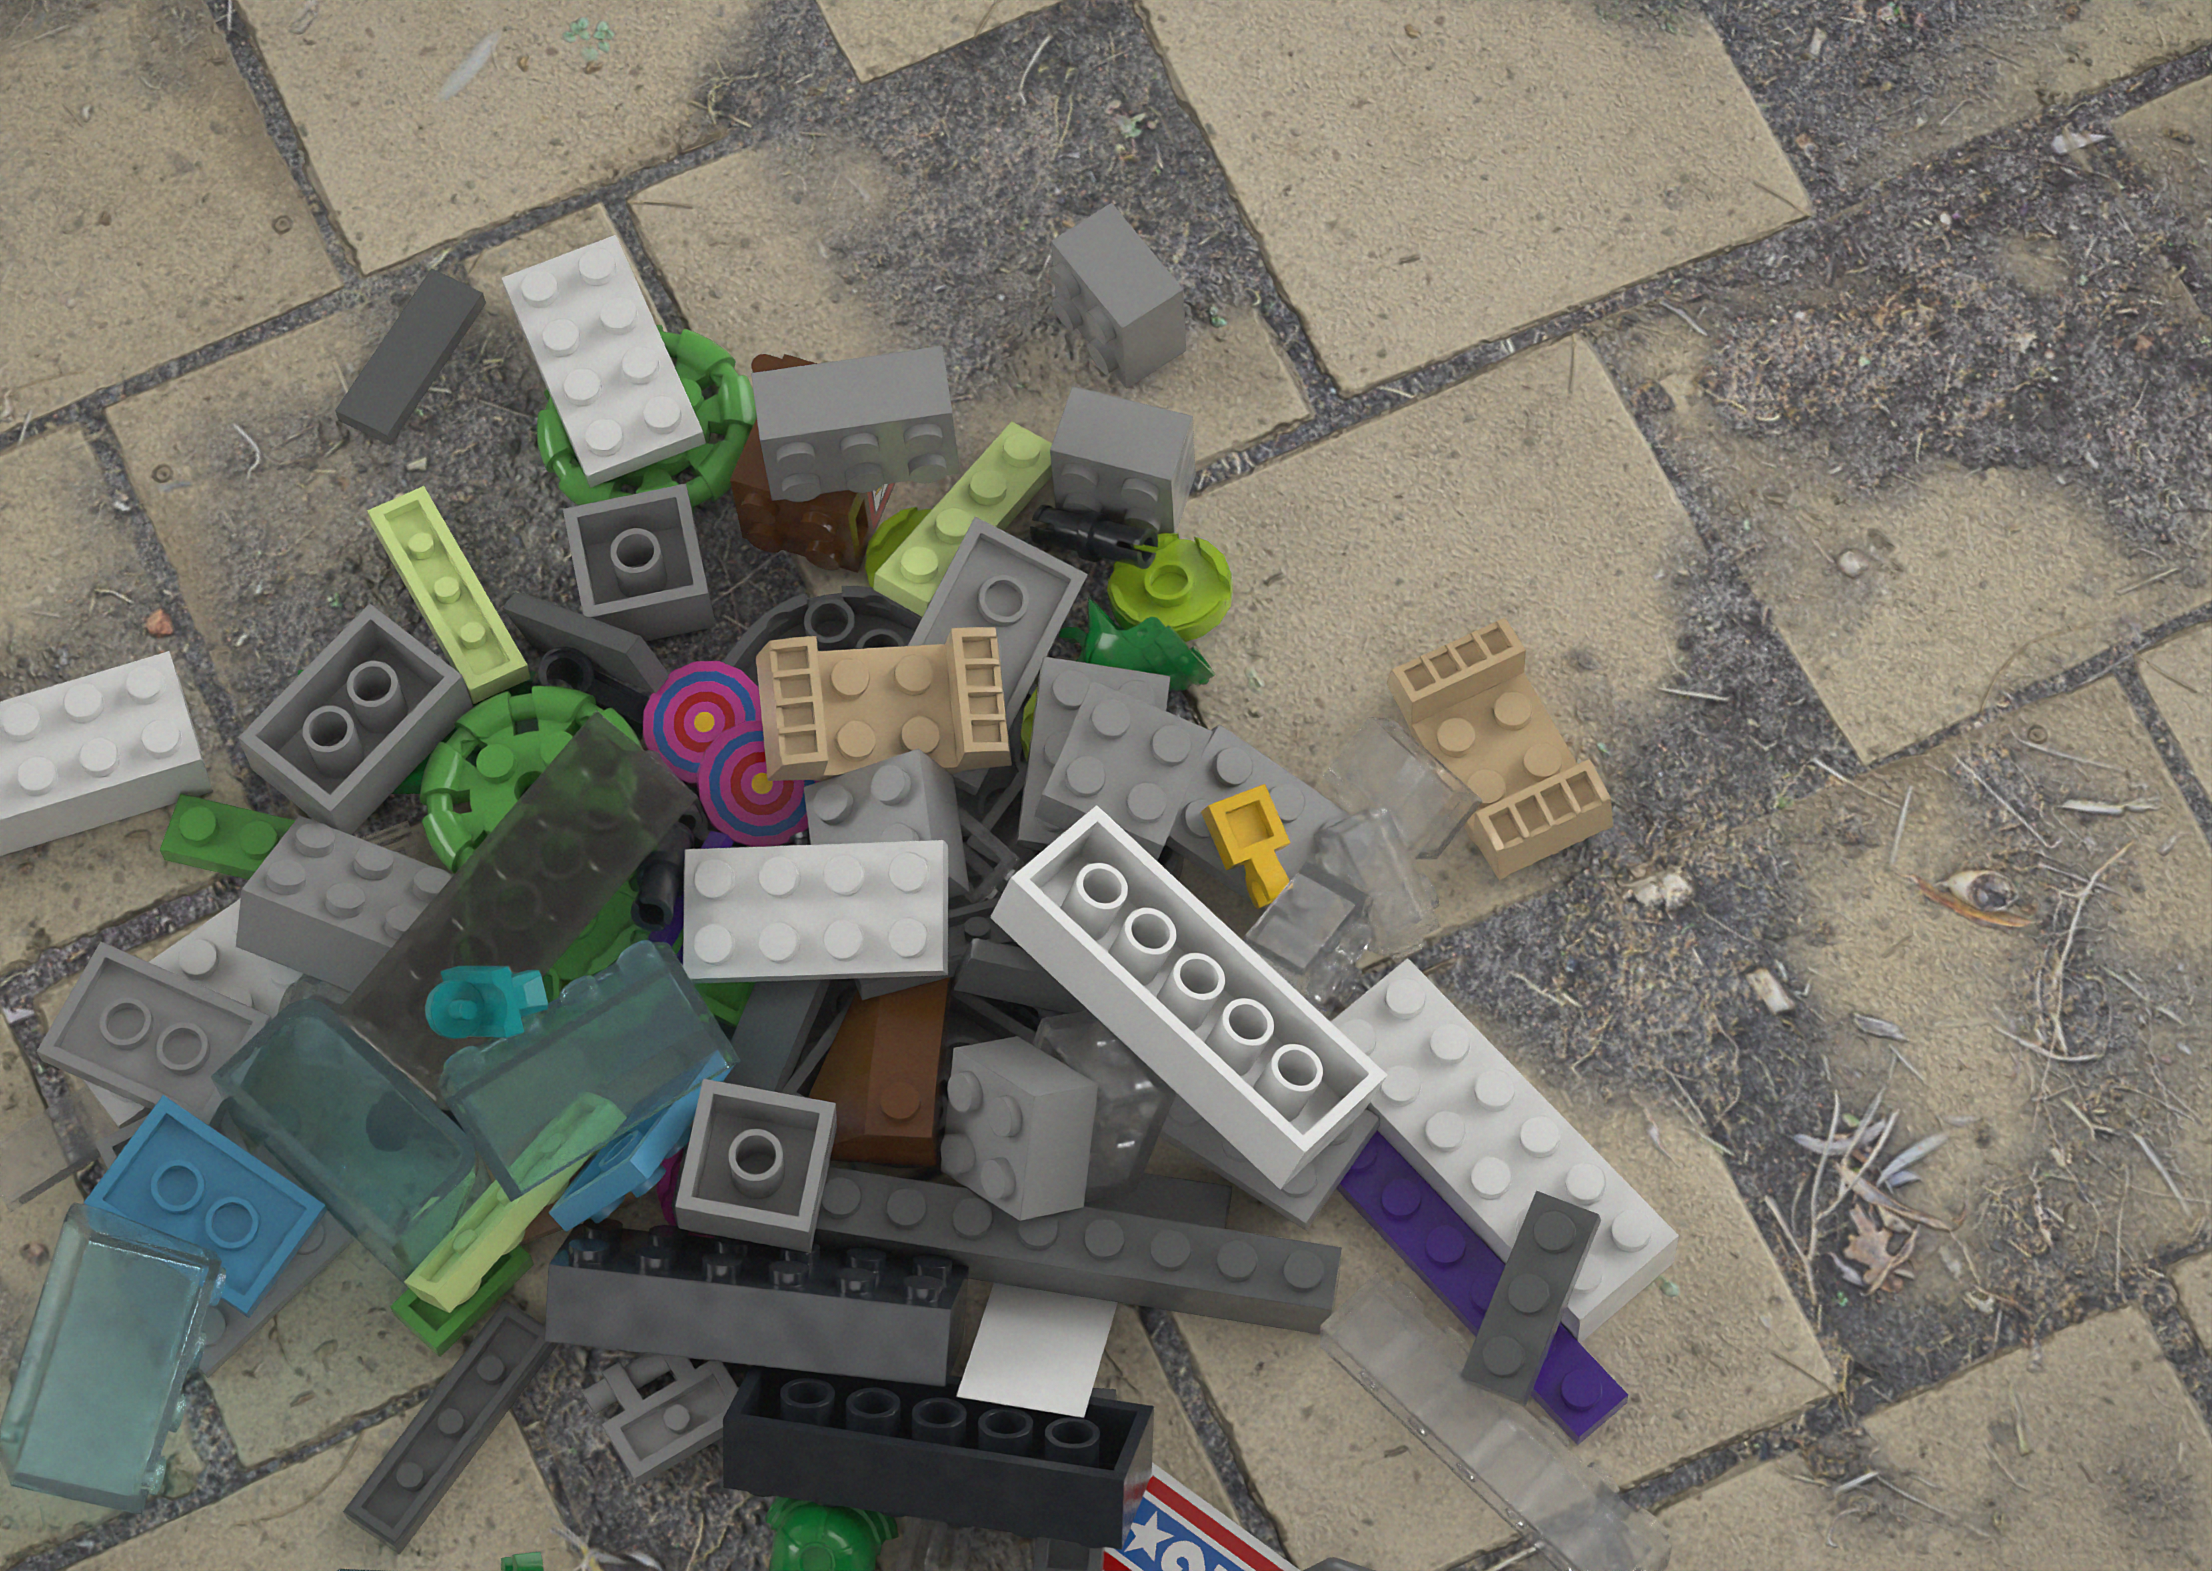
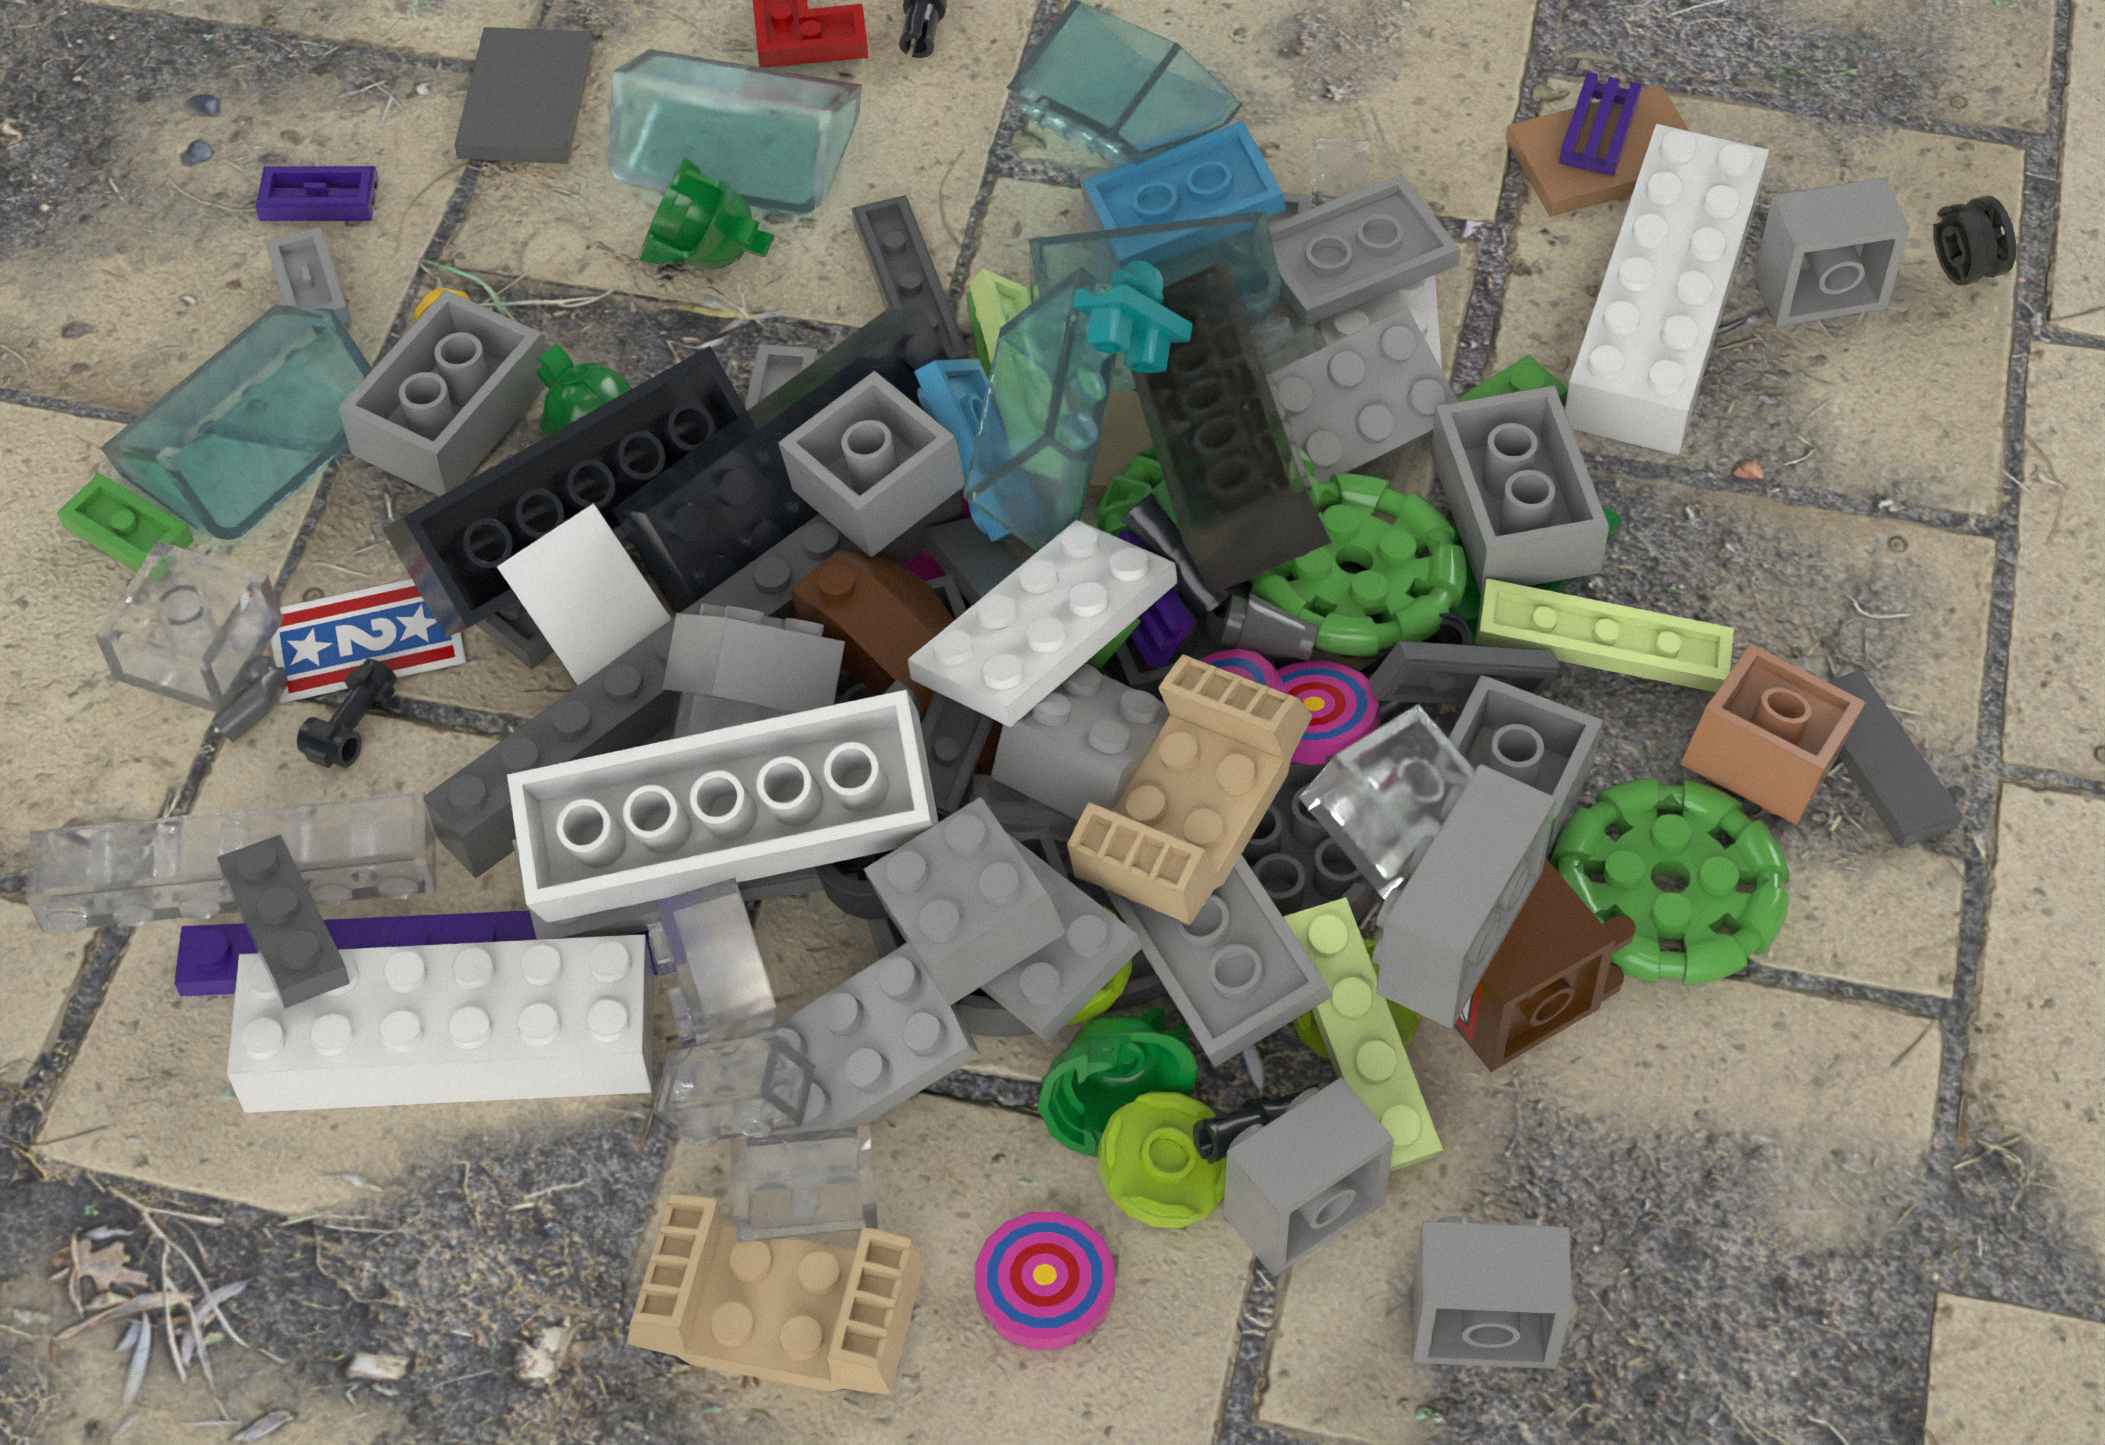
camera: 125 degrees right, 10 degrees down
white plate [502,235,706,488] -> none
yellow plate [1201,784,1292,909] -> none
none -> black bar [297,658,397,768]
none -> dark pink tile [975,1211,1115,1350]
none -> clear brick [1299,704,1475,900]
none -> nougat slope [1680,643,1866,825]

